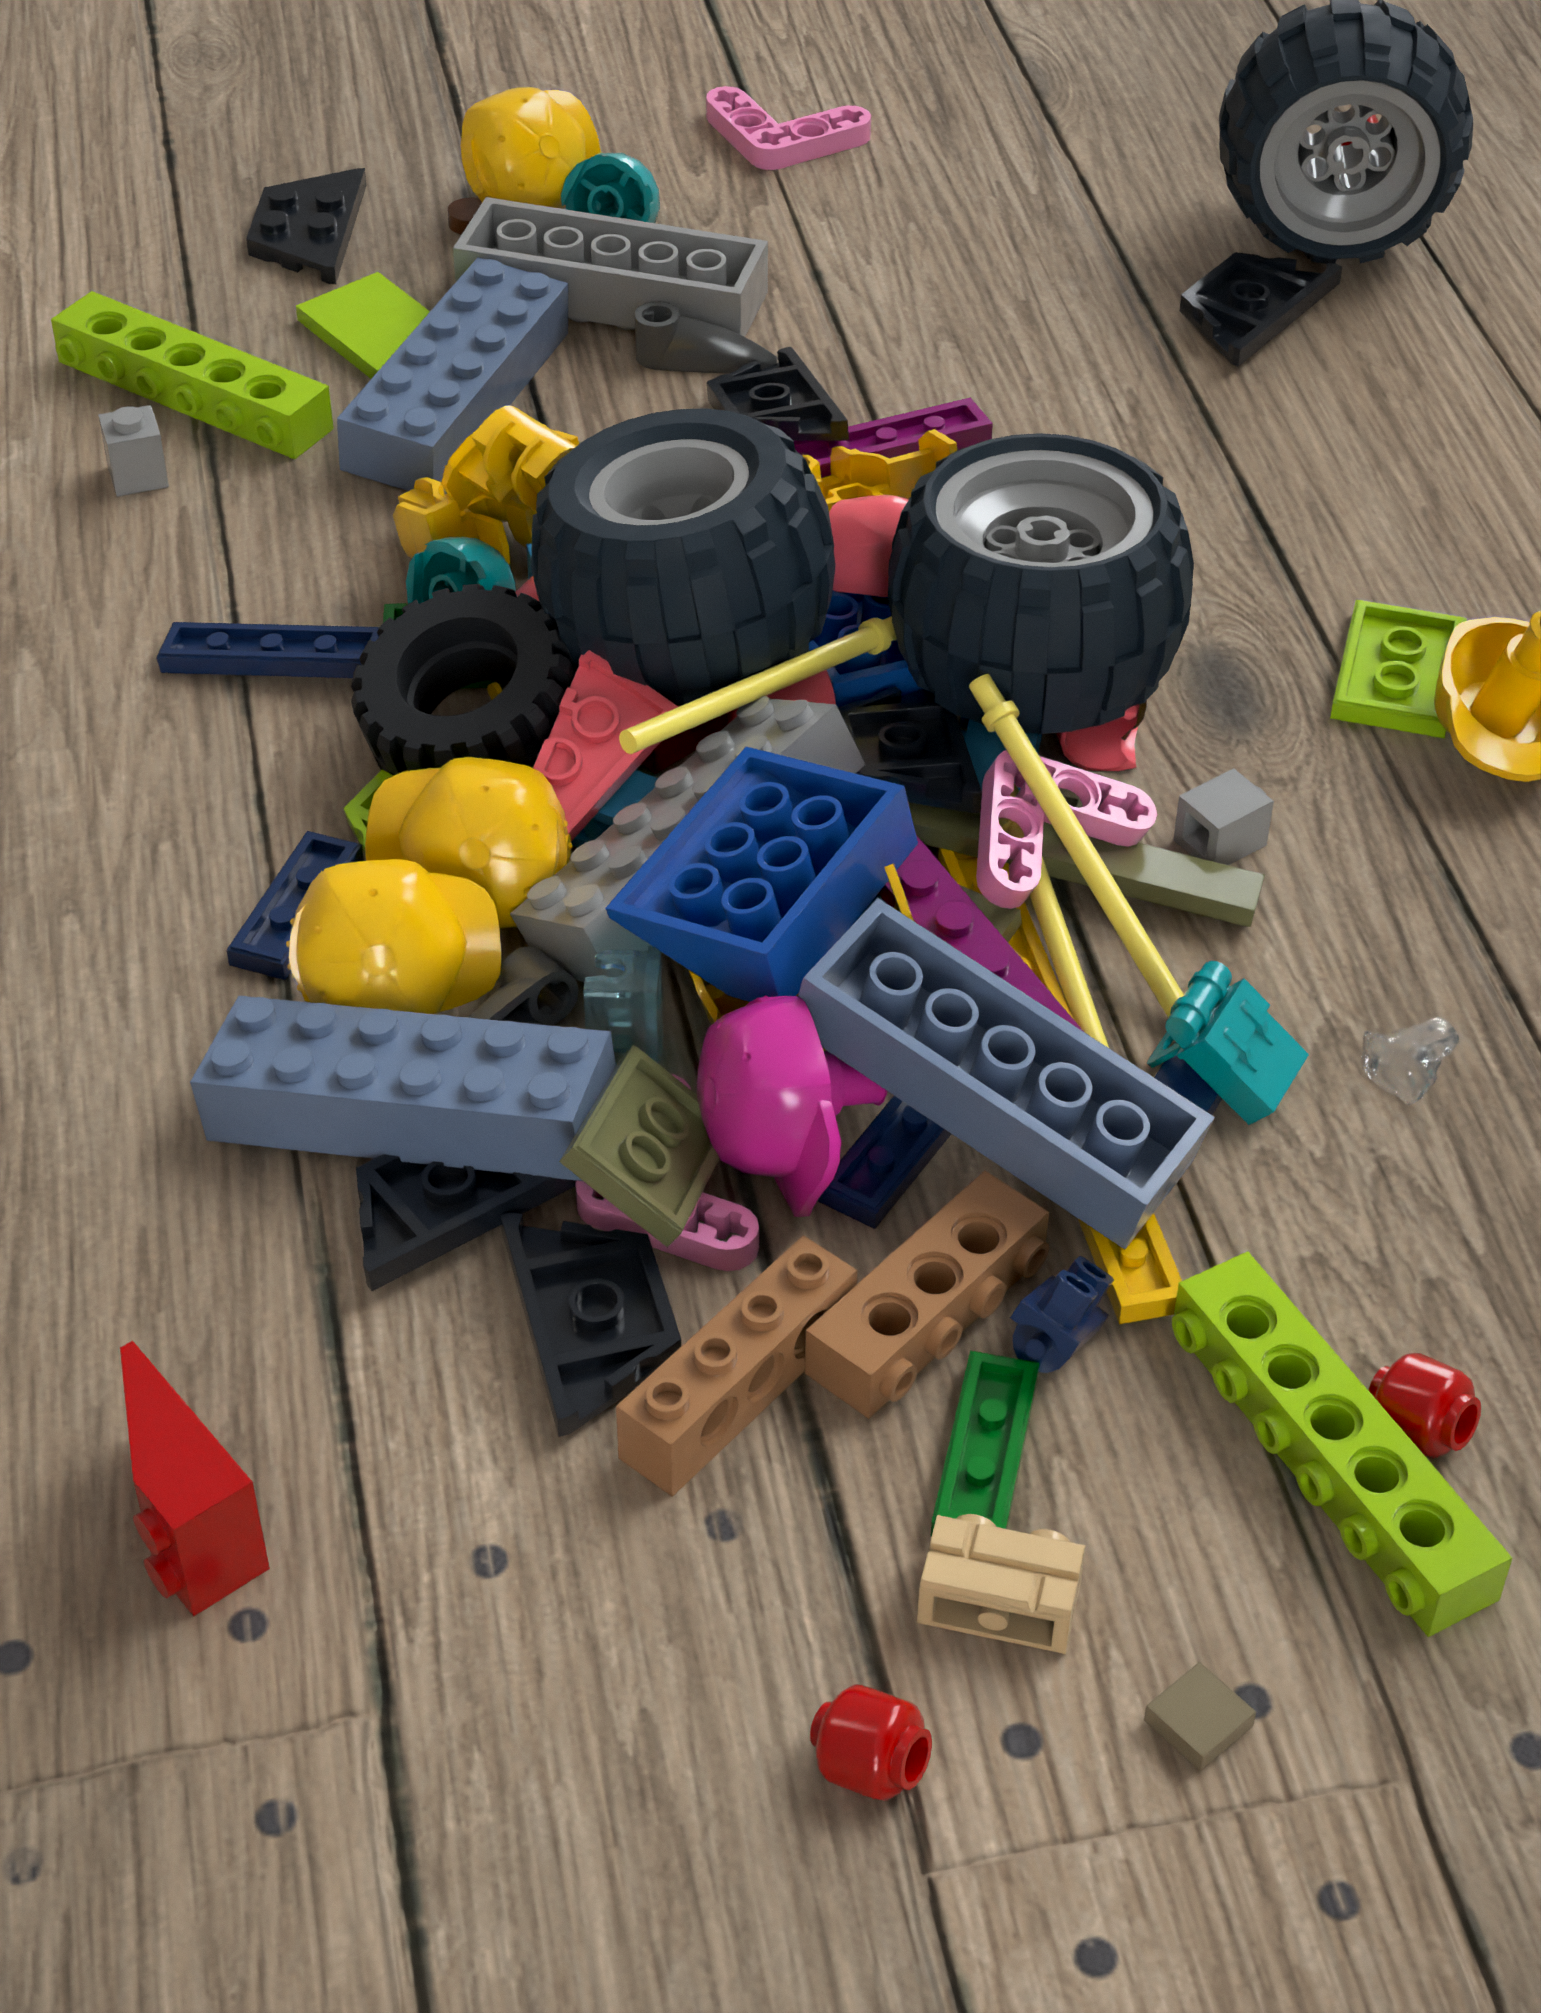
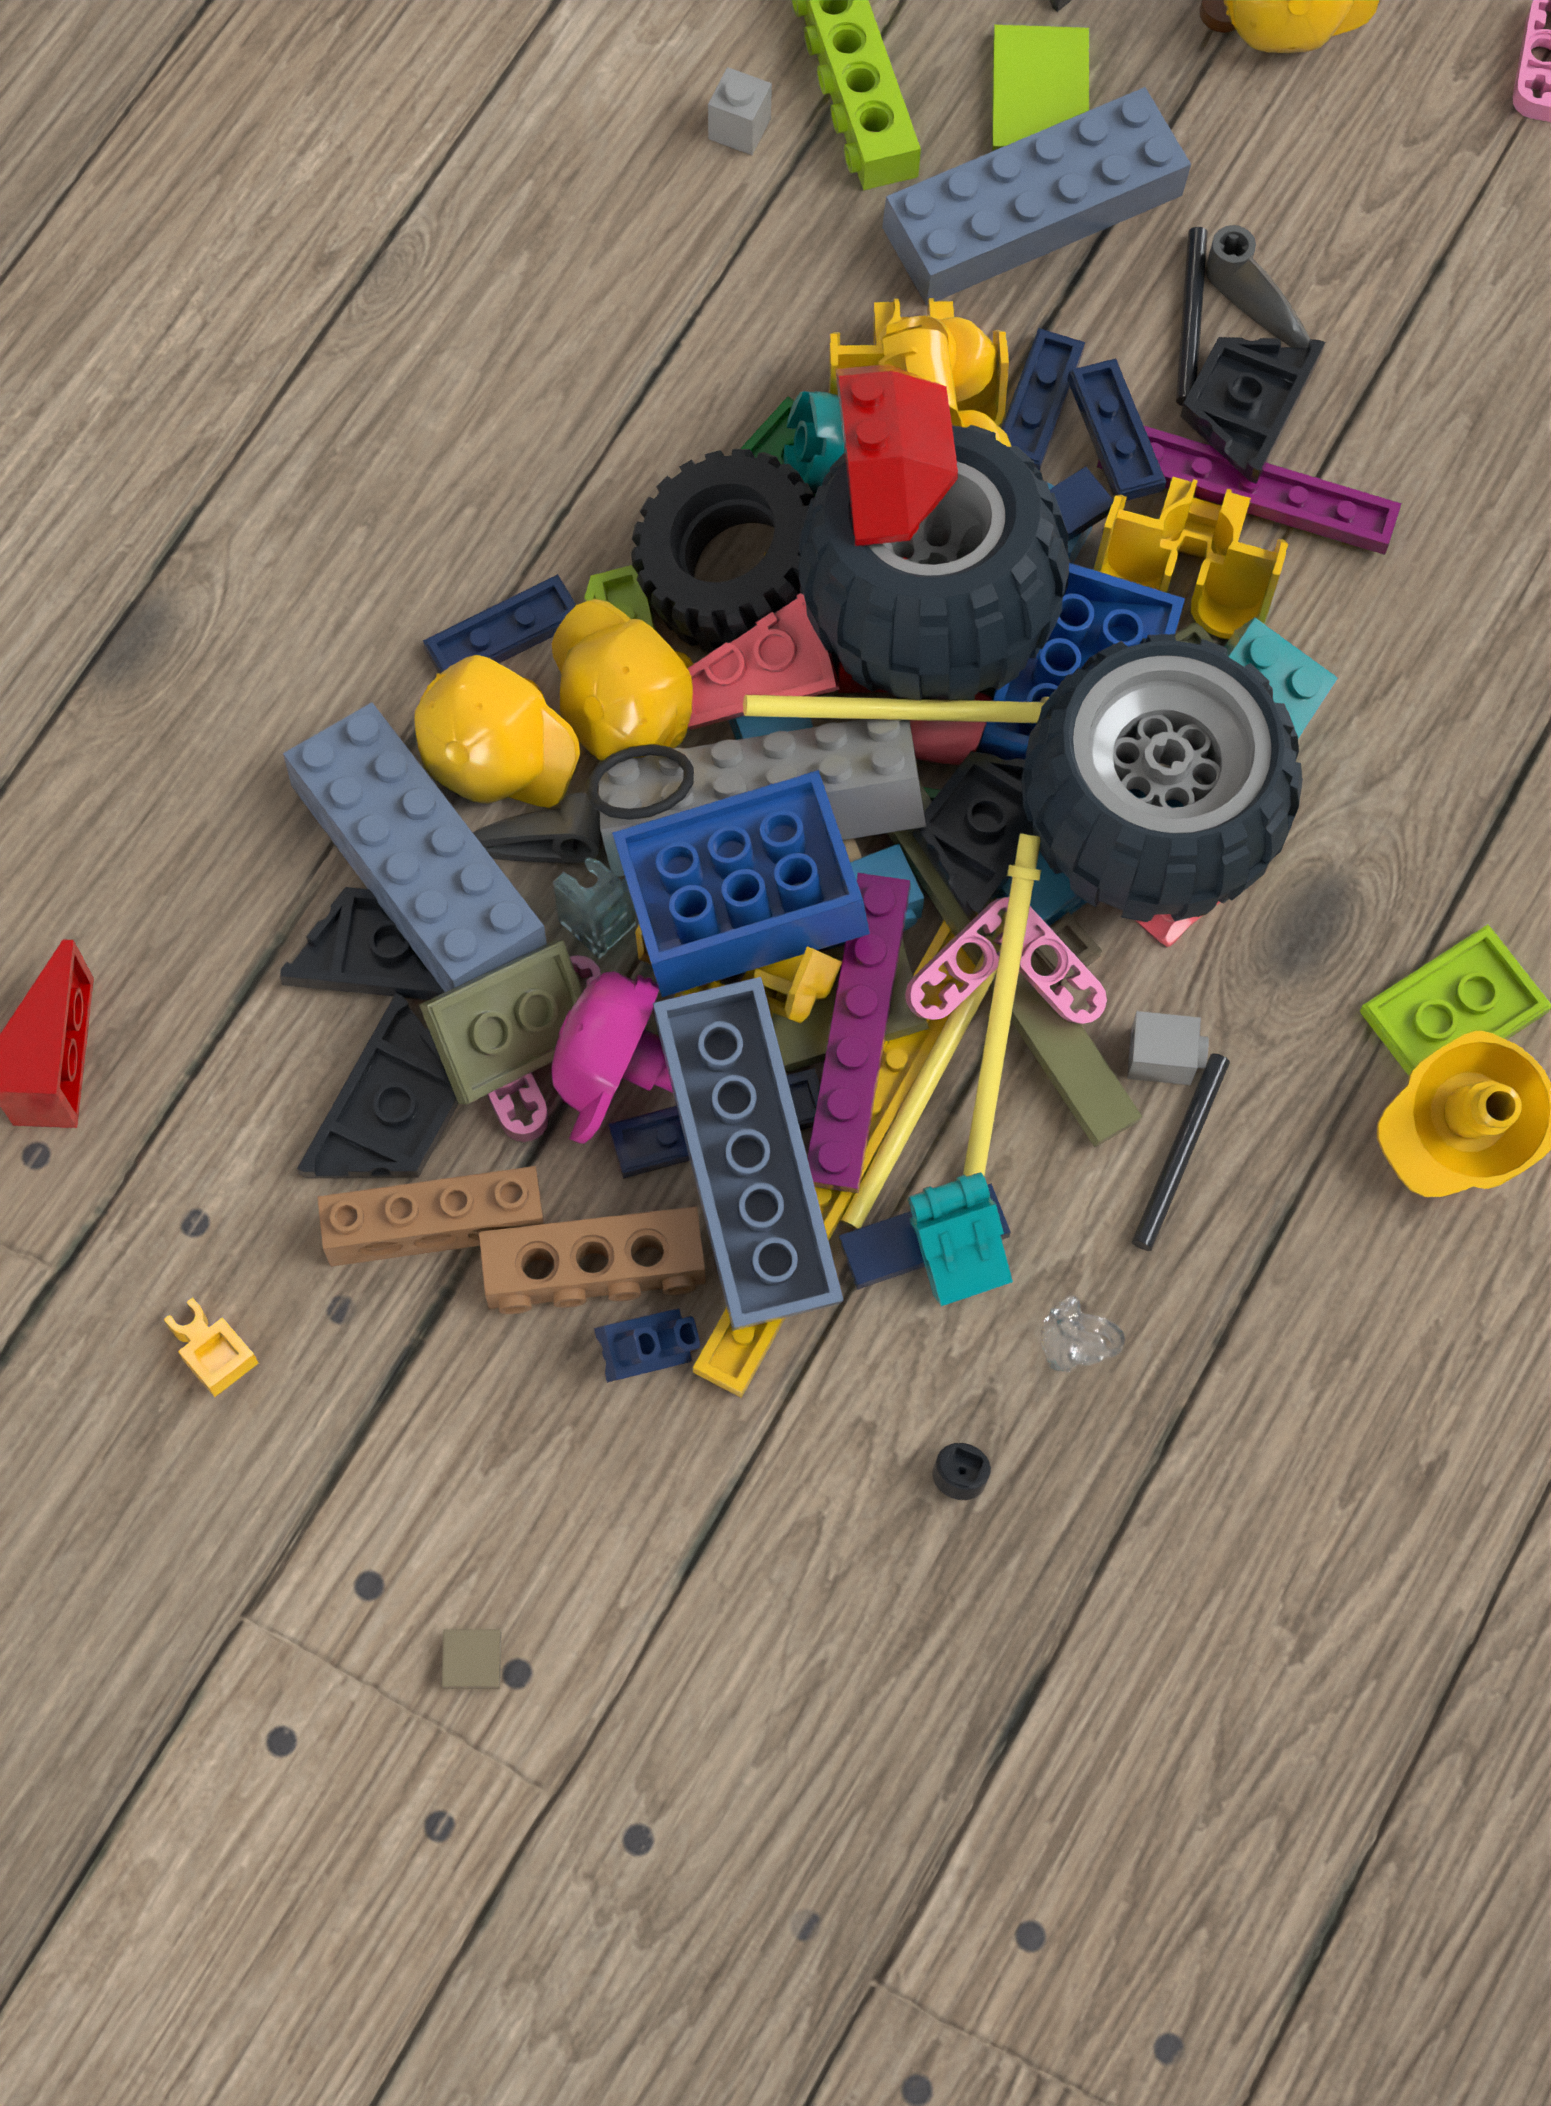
camera: 40 degrees right, 25 degrees up
dark blue tile [156,622,379,678] -> none
light grey brick [453,197,768,337] -> none
teal cylinder [561,153,660,223] -> none
red head [810,1684,932,1801] -> none
coral piece [829,495,909,597] -> none
tan brick [917,1514,1086,1654] -> none
green tile [931,1350,1040,1537] -> none
lime brick [1172,1251,1513,1637] -> none
red head [1368,1353,1481,1459] -> none
none -> yellow plate [164,1297,259,1397]
none -> black piece [586,744,694,820]
none -> red wedge [836,364,958,546]
none -> black tile [932,1443,991,1500]
none -> black bar [1132,1053,1230,1251]
none -> black bar [1176,227,1208,406]

